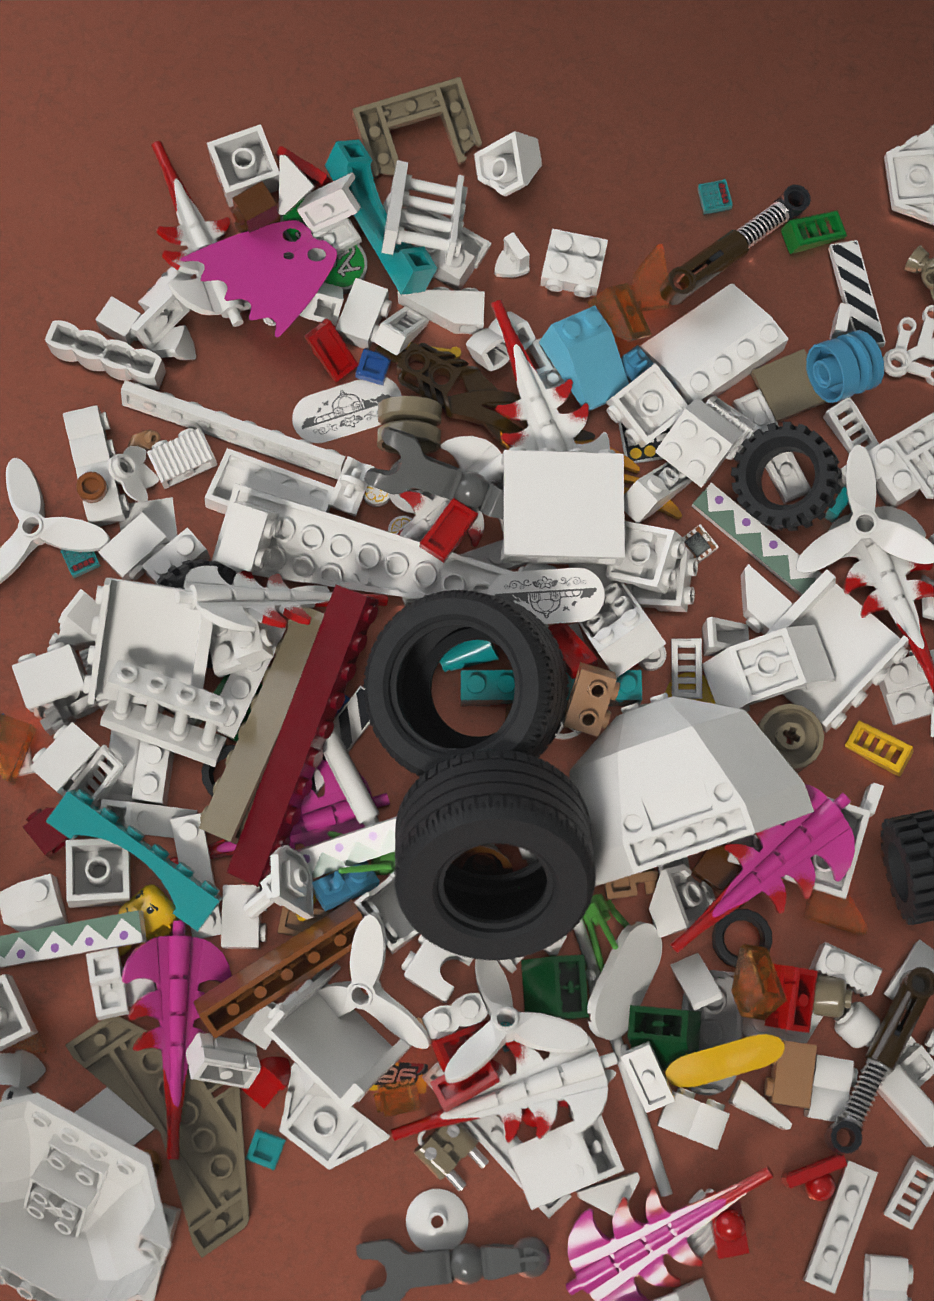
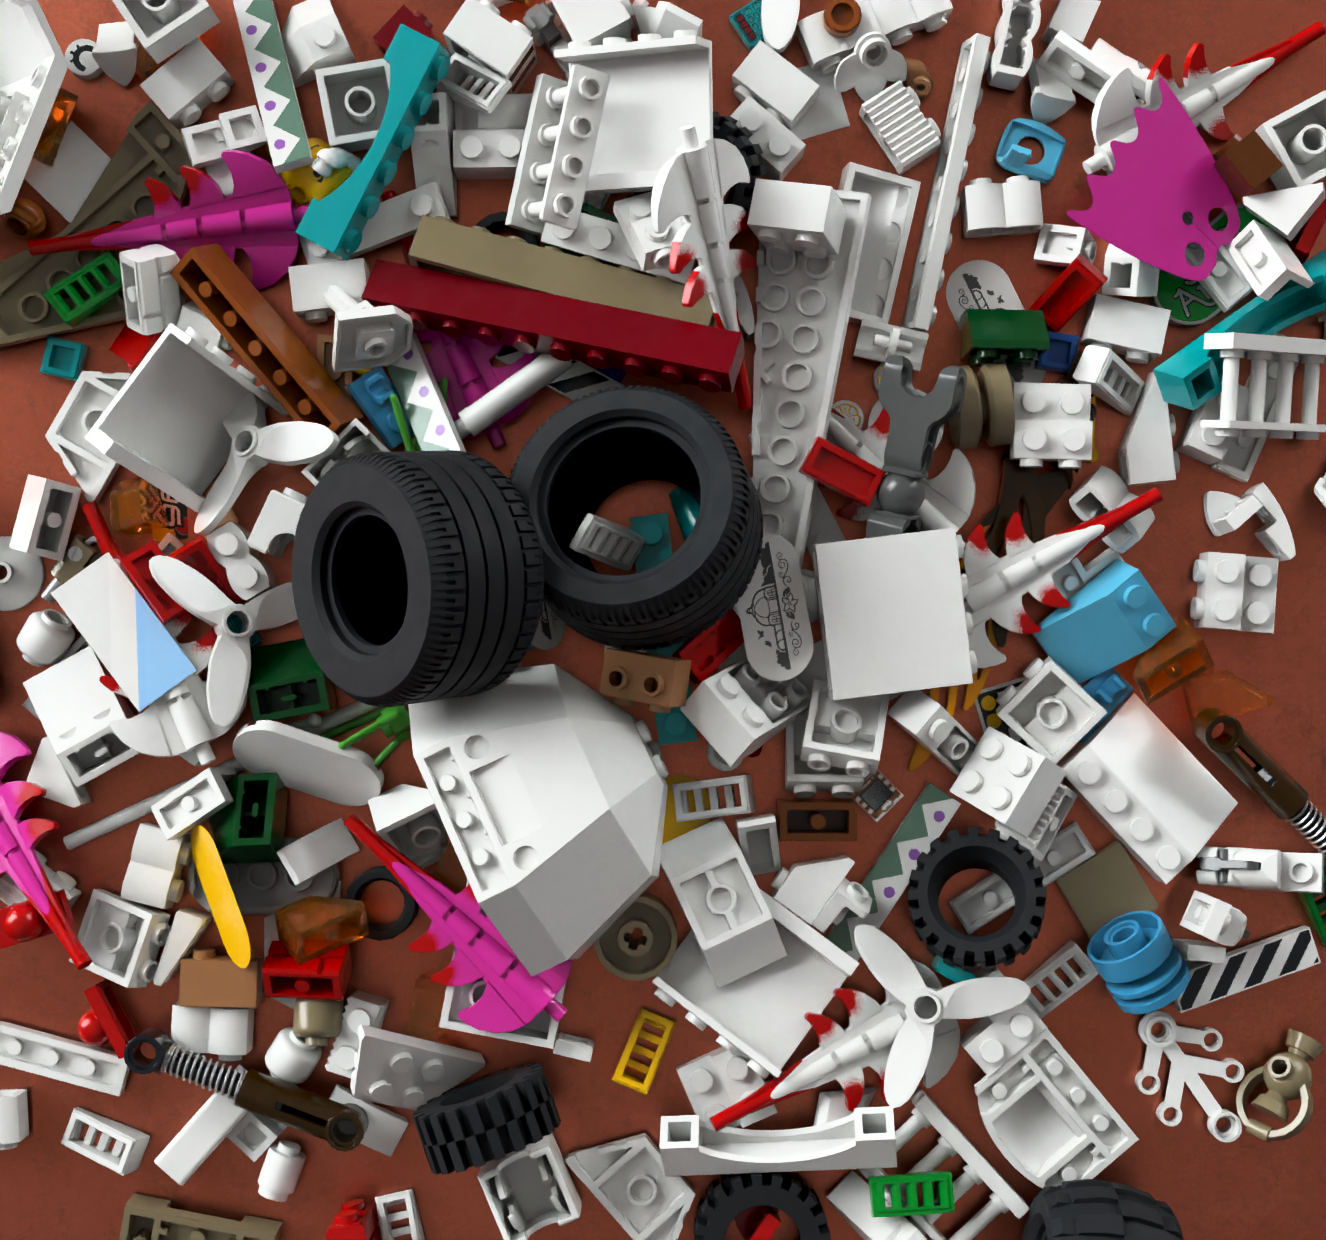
camera: 85 degrees right, 10 degrees up
none -> white brick [9,474,82,561]
none -> white head [16,609,75,667]
none -> green slope [43,251,123,328]
none -> sticker [51,552,196,712]
none -> white plate [69,889,171,988]
none -> white brick [140,37,235,130]
none -> white arm [311,147,362,178]
none -> white wing [350,1024,486,1111]
none -> white slope [569,513,645,571]
none -> reddish brown brick [777,799,857,841]
none -> white bracket [811,878,873,933]
none -> white brick [960,175,1044,238]
none -> dark green slope [960,309,1050,368]
none -> medium azure piece [996,118,1066,183]
none -> white plate [1009,382,1093,469]
none -> white bracket [1034,223,1097,267]
none -> white plate [1179,890,1250,946]
none -> white plate [1196,846,1324,894]
none -> white slope [1241,482,1296,562]

